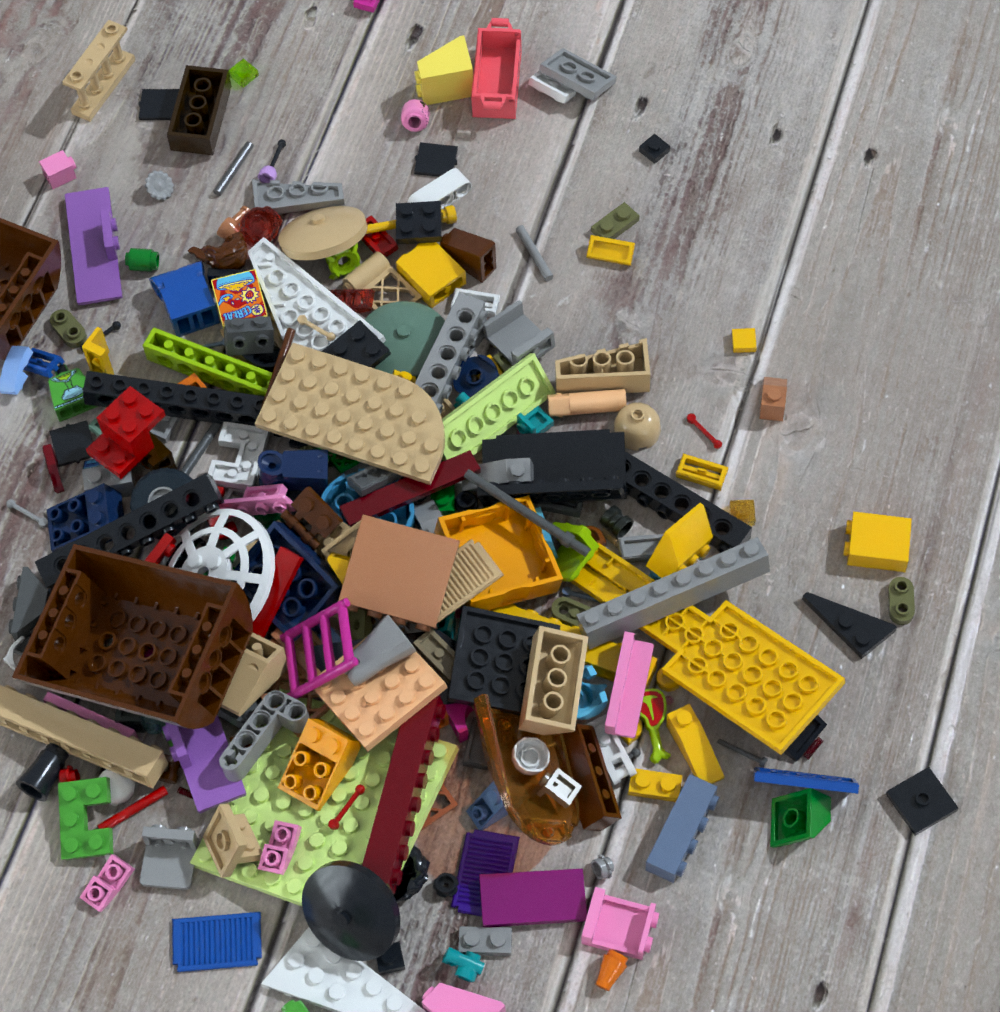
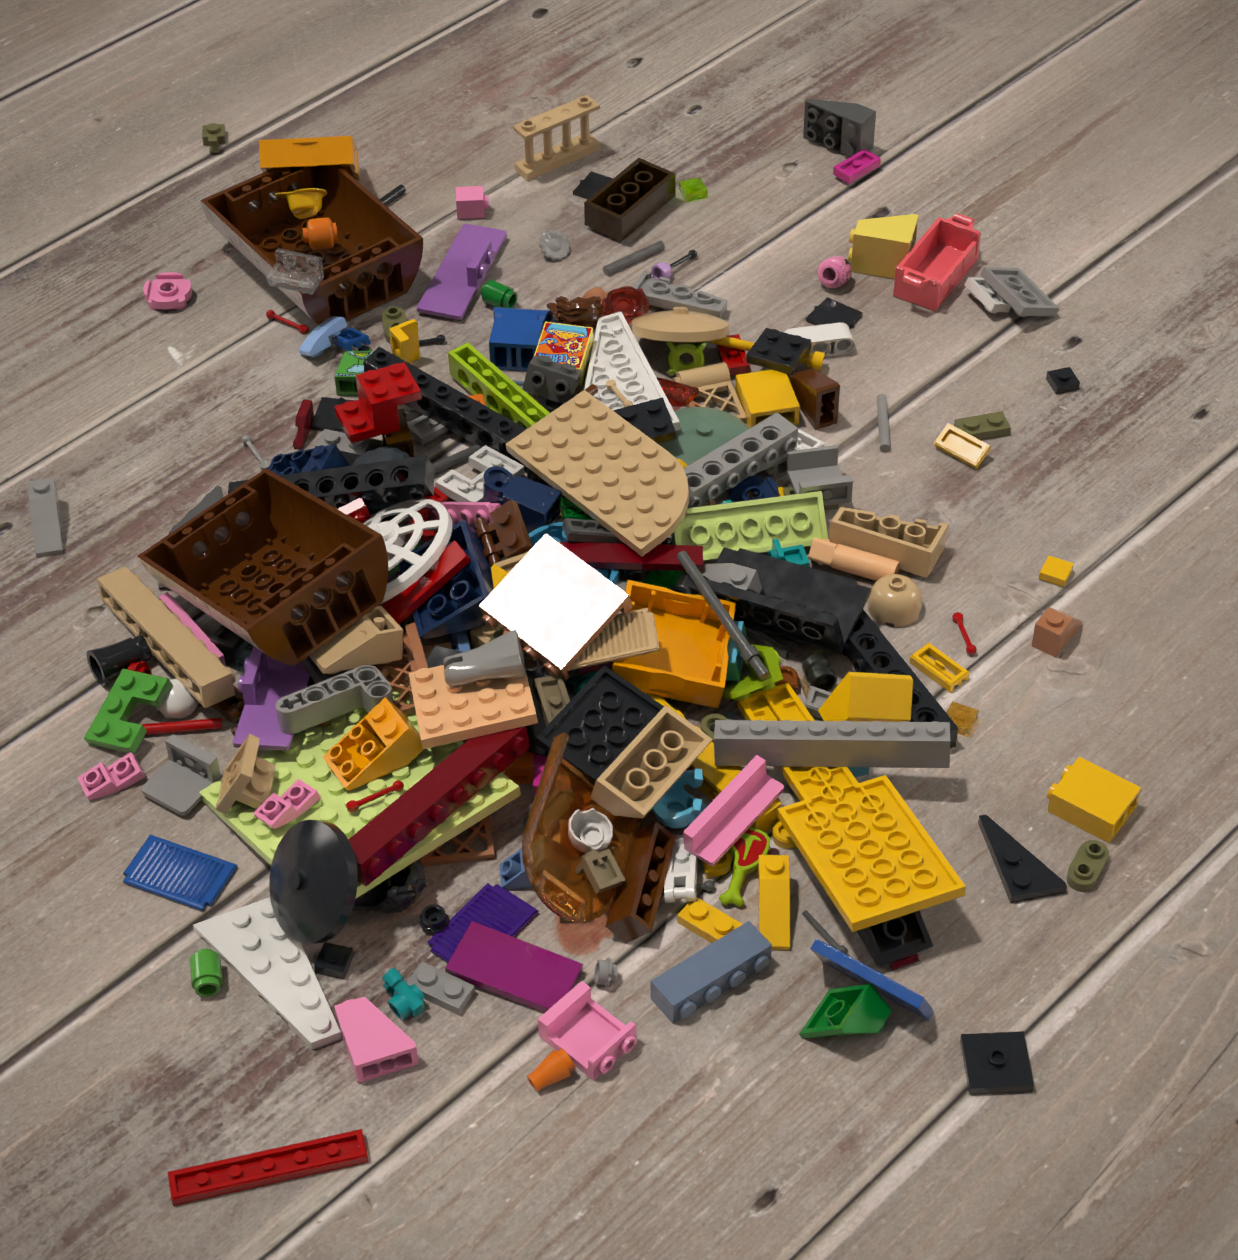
camera: 25 degrees right, 15 degrees down
dark pink bar [280,598,359,699] -> none

